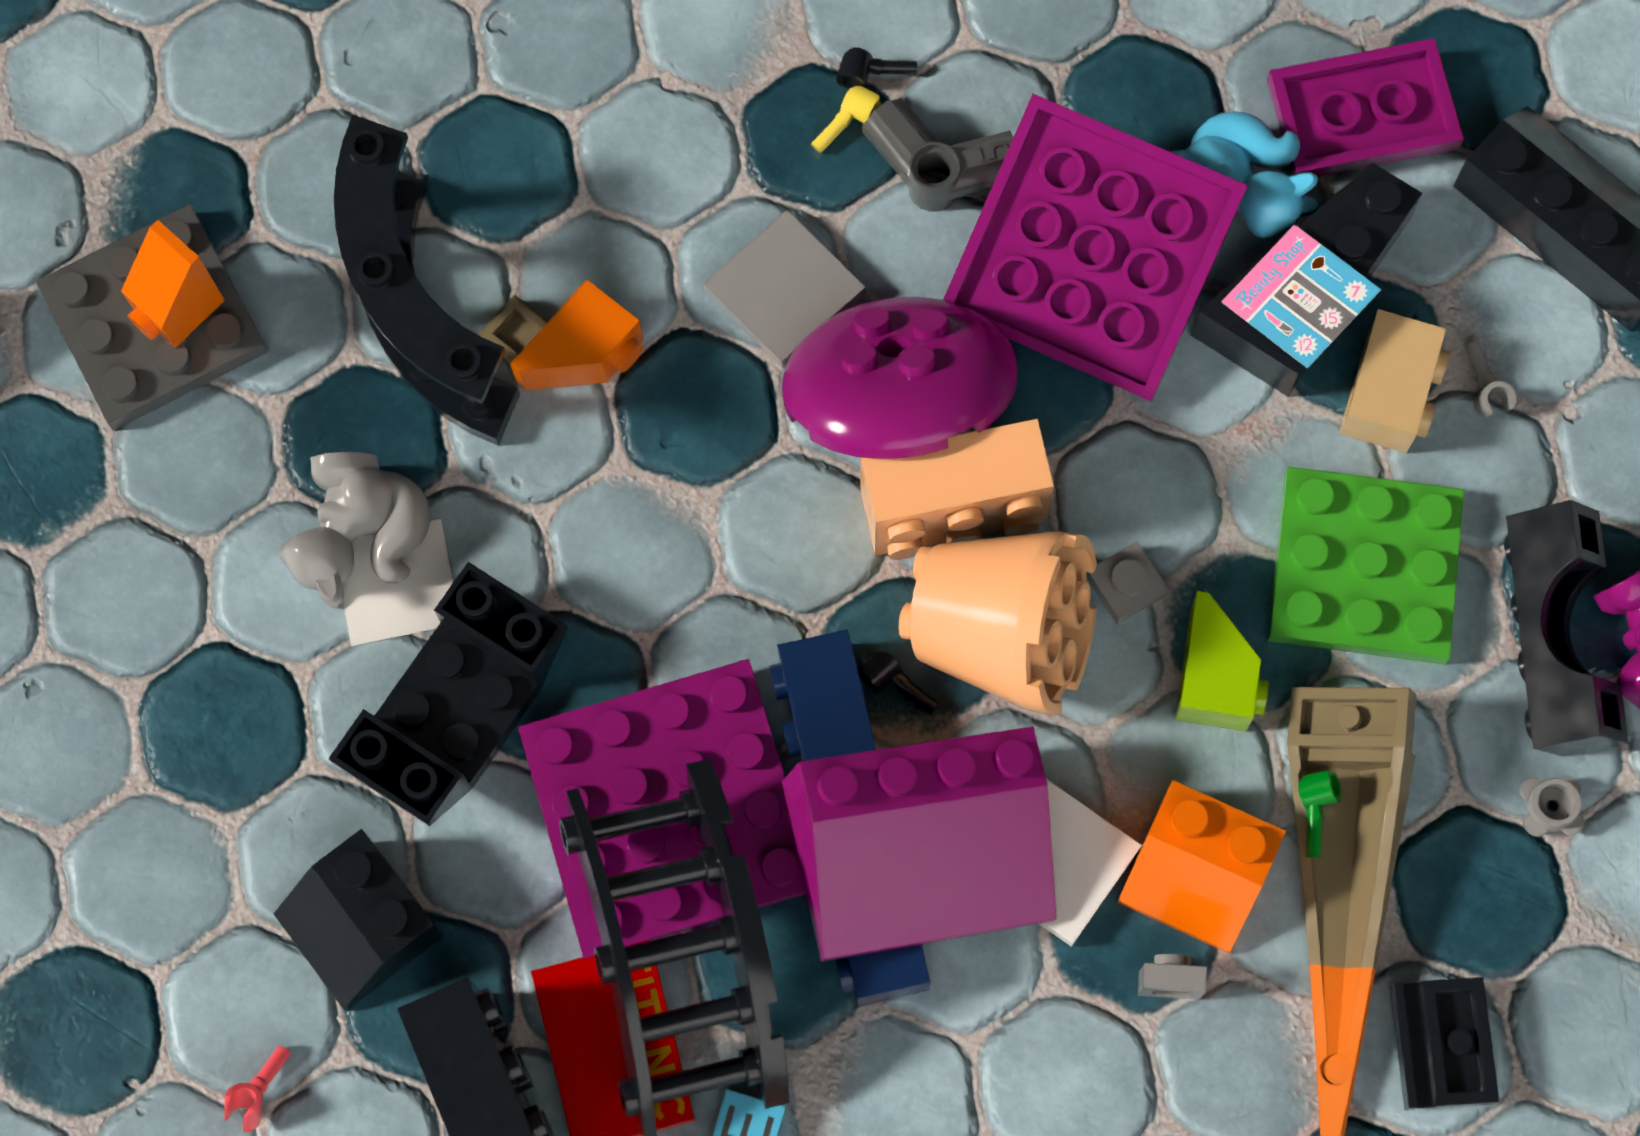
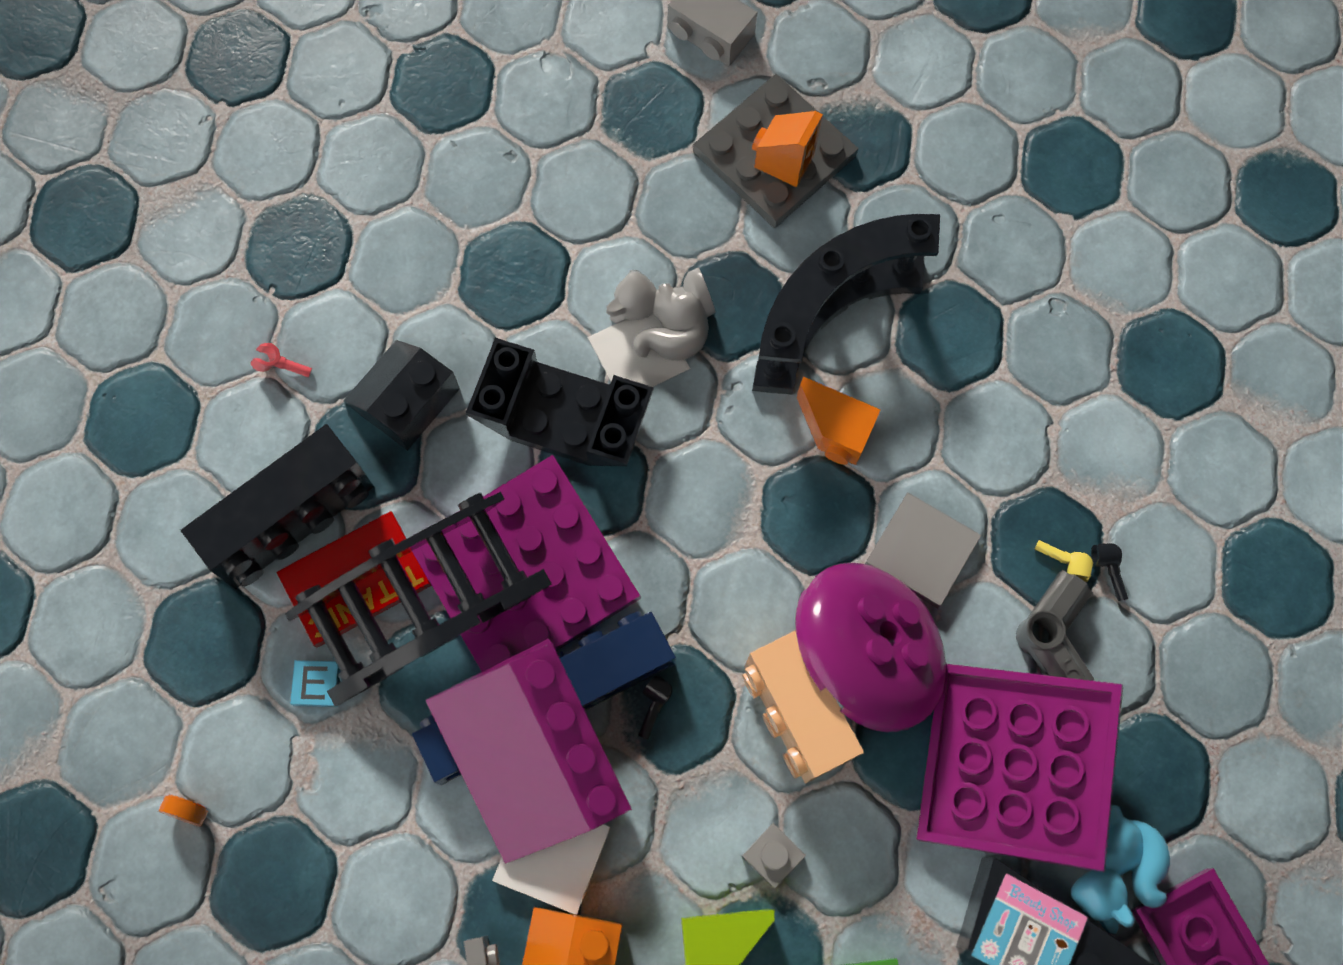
camera: 70 degrees right, 0 degrees up
dark tan tile [478,294,548,369] -> none
light nougat cone [899,531,1097,715] -> none

